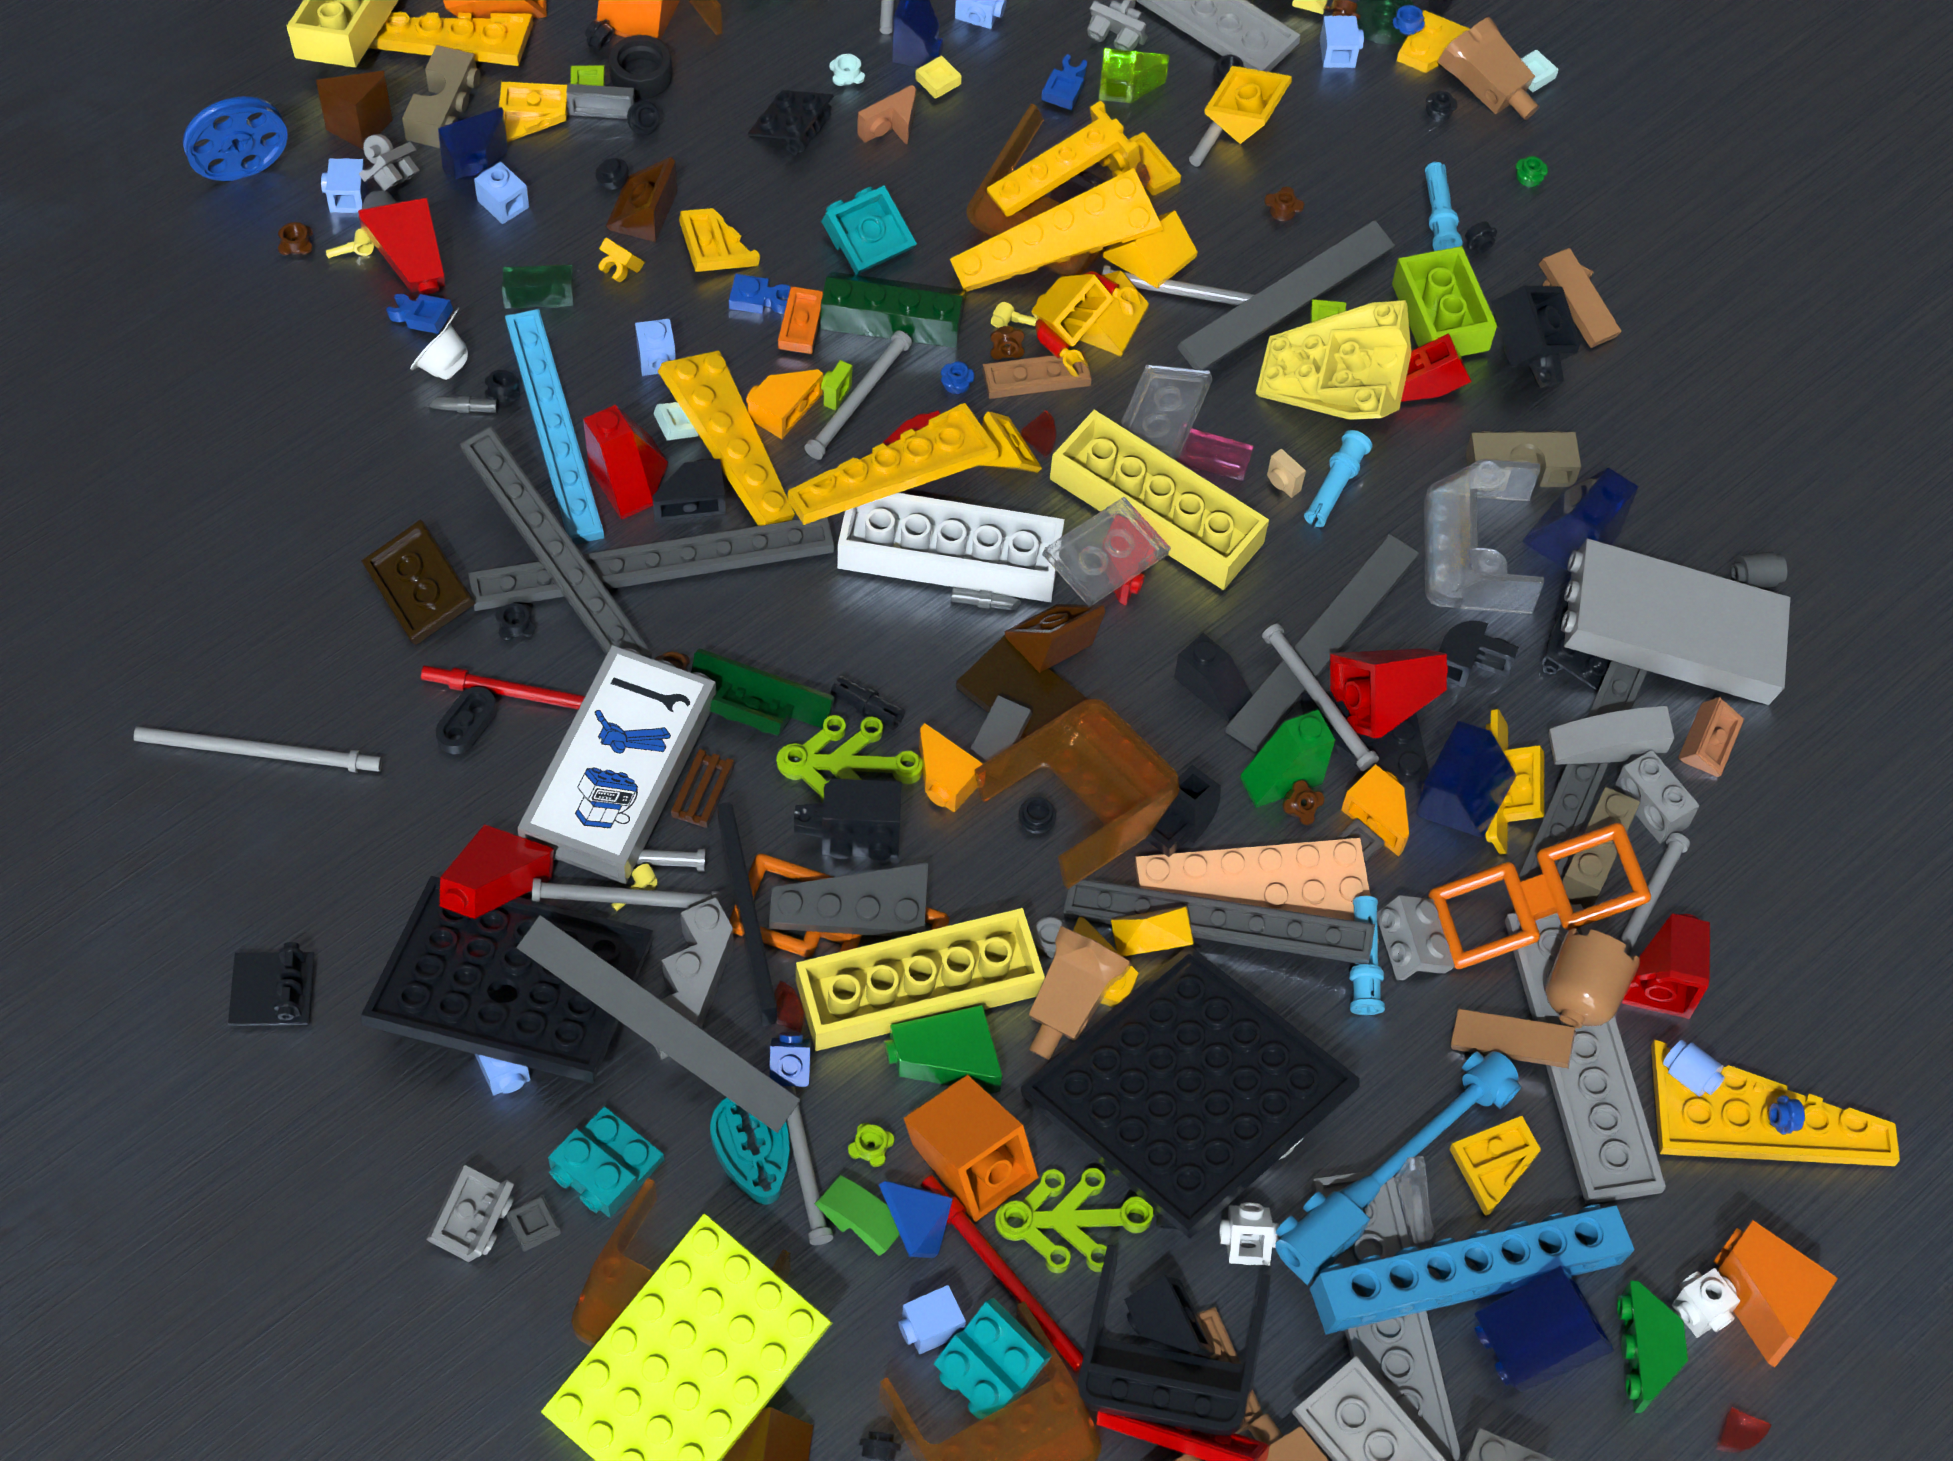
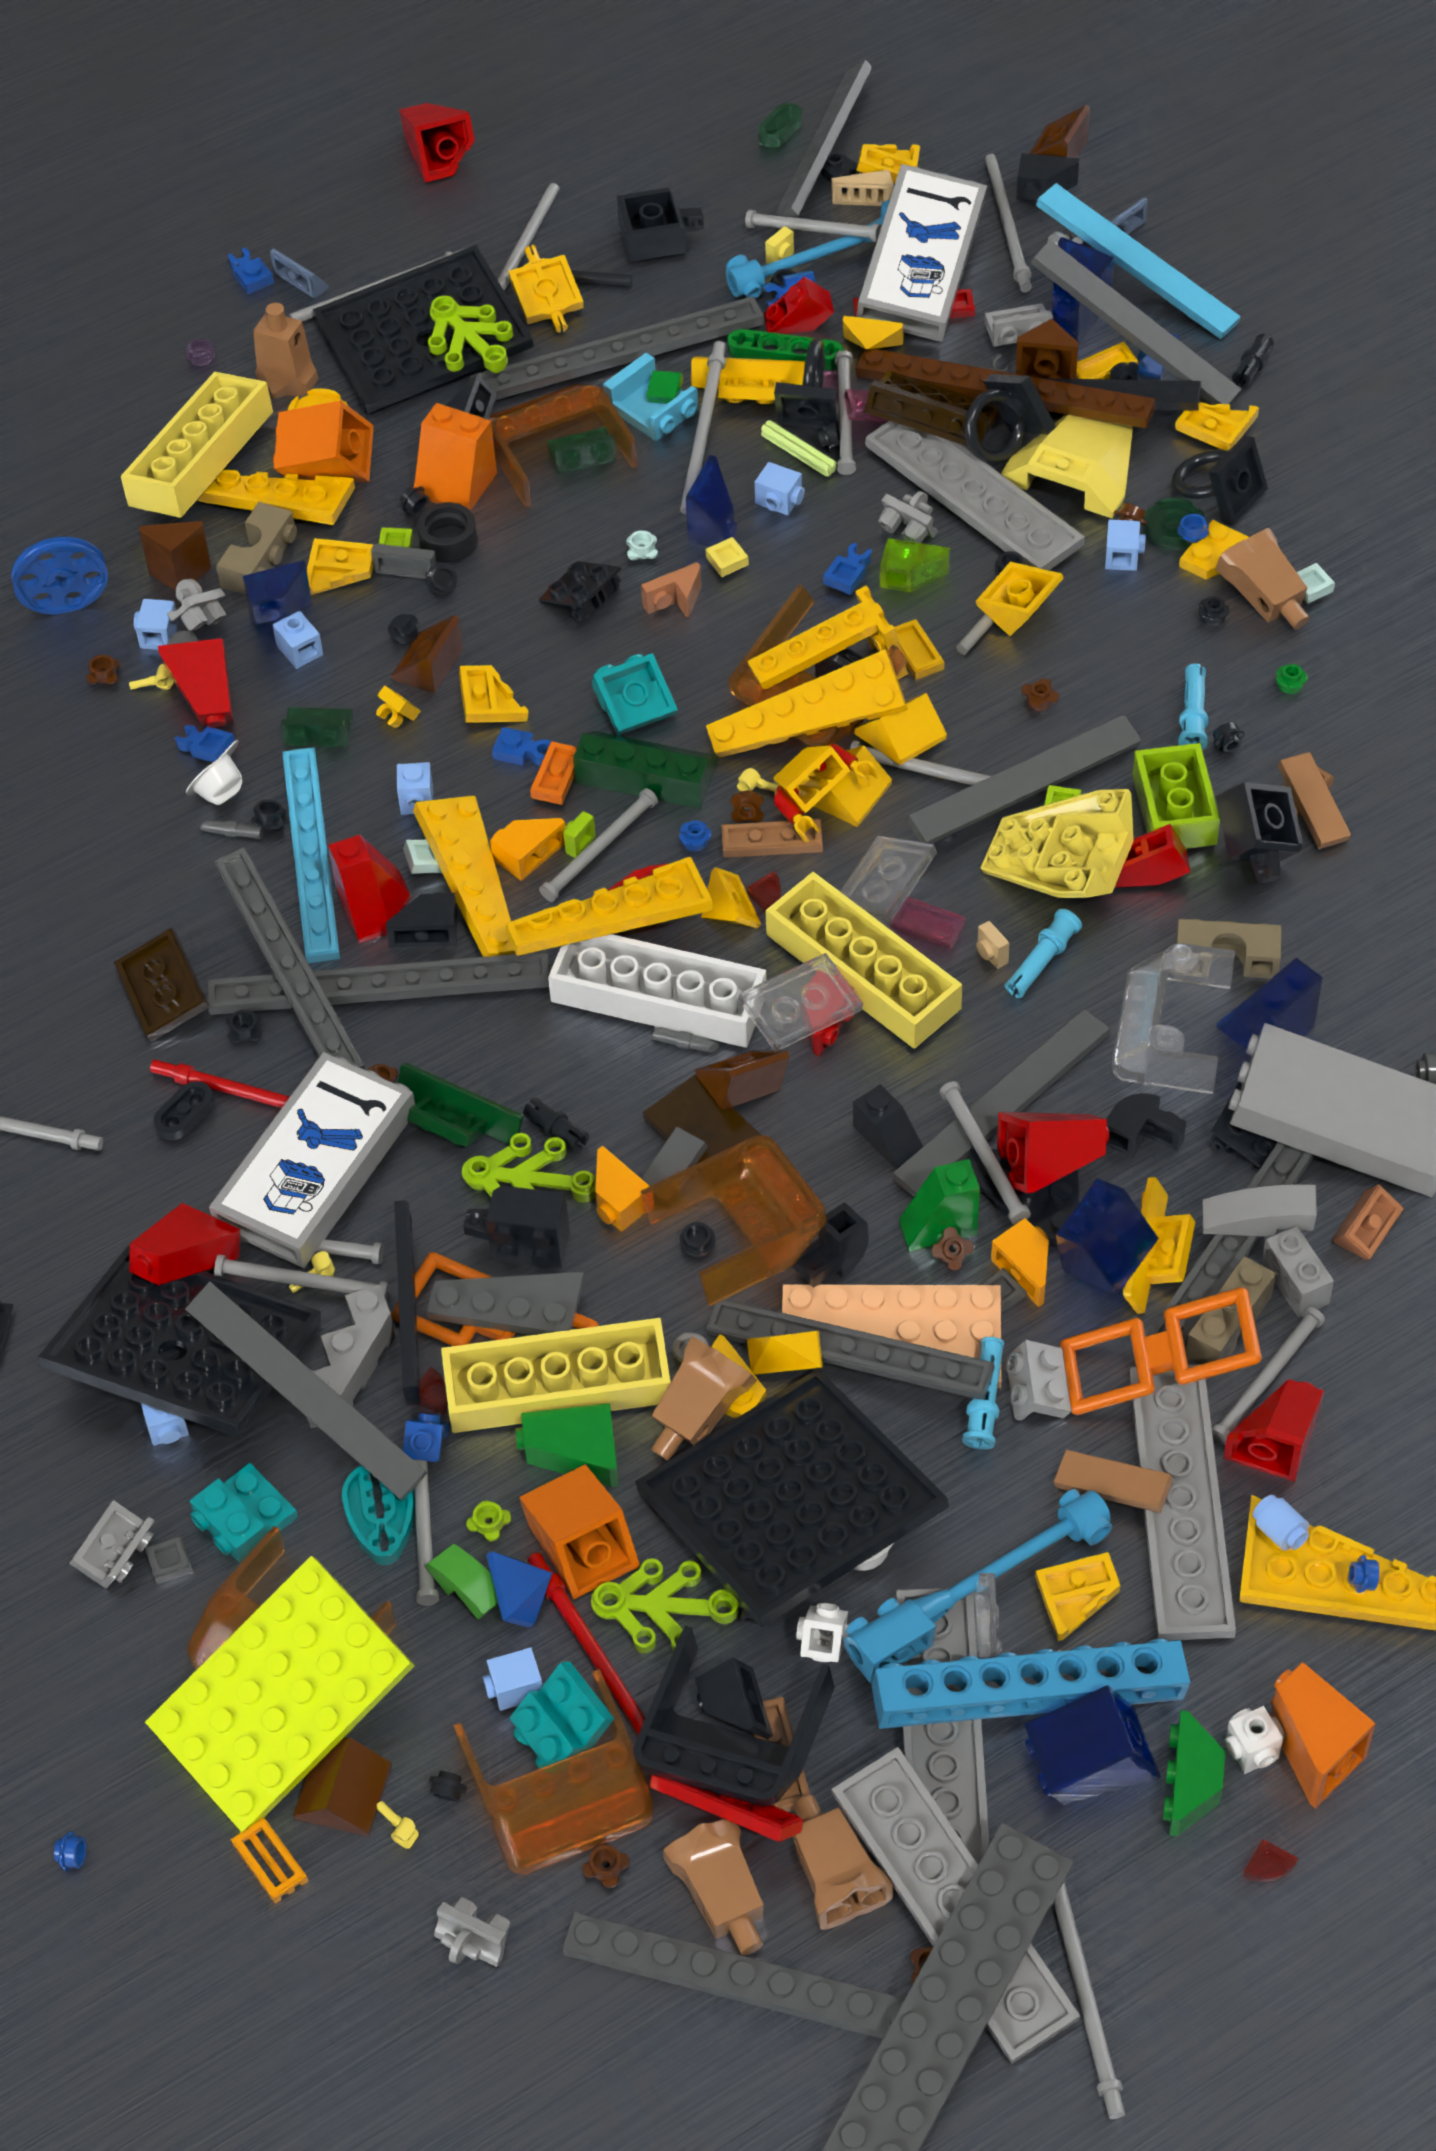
camera: 15 degrees right, 5 degrees down
reddish brown tile [671,749,734,828] -> none
medium nougat cylinder [1545,928,1640,1028] -> none

